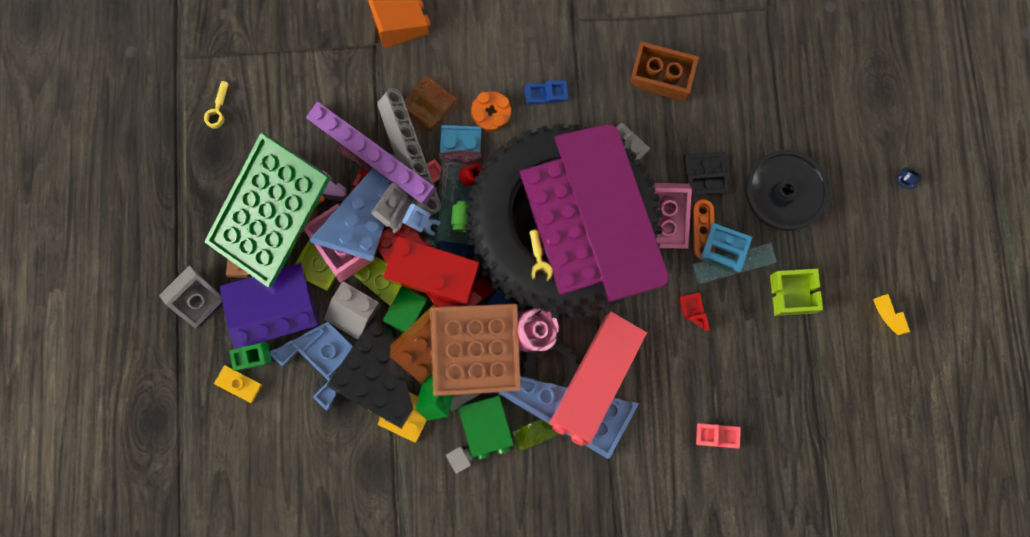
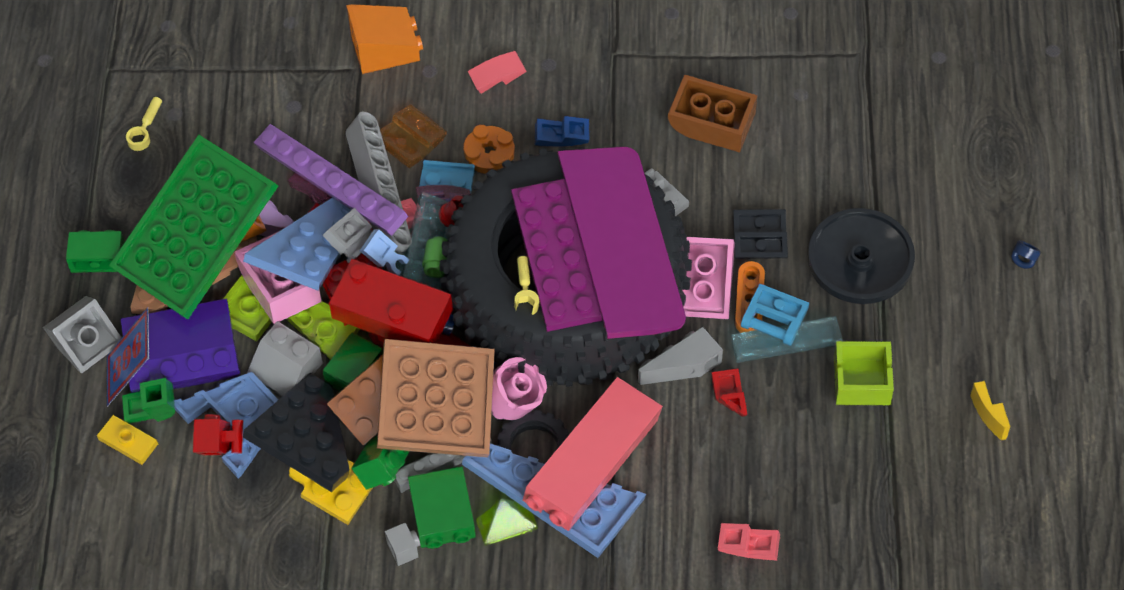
camera: 10 degrees right, 20 degrees down
none -> green brick [66,230,125,273]
none -> sticker [107,307,149,406]
none -> red brick [193,414,243,456]
none -> coral slope [468,51,527,94]
none -> light grey slope [638,327,723,385]

